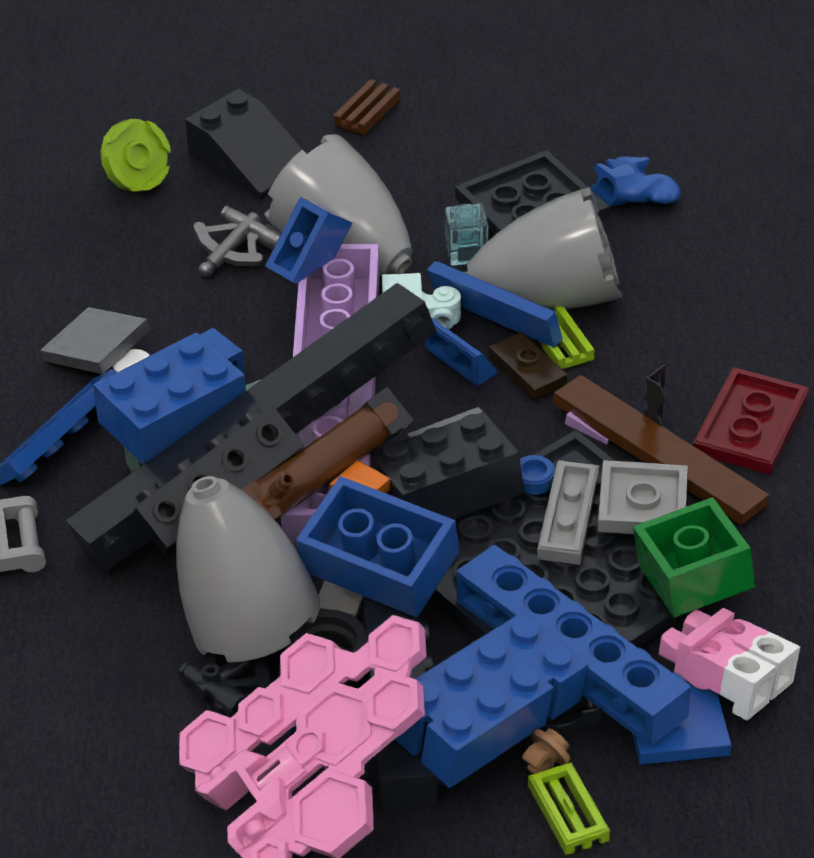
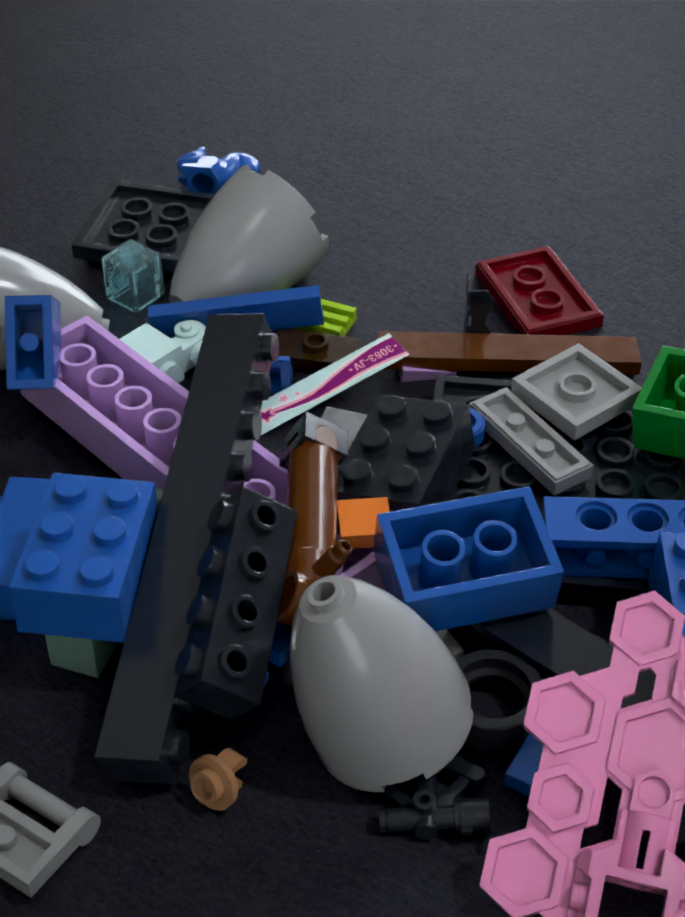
camera: 45 degrees left, 0 degrees up
none -> medium nougat plate [189,748,248,811]
none -> sticker [260,333,410,435]

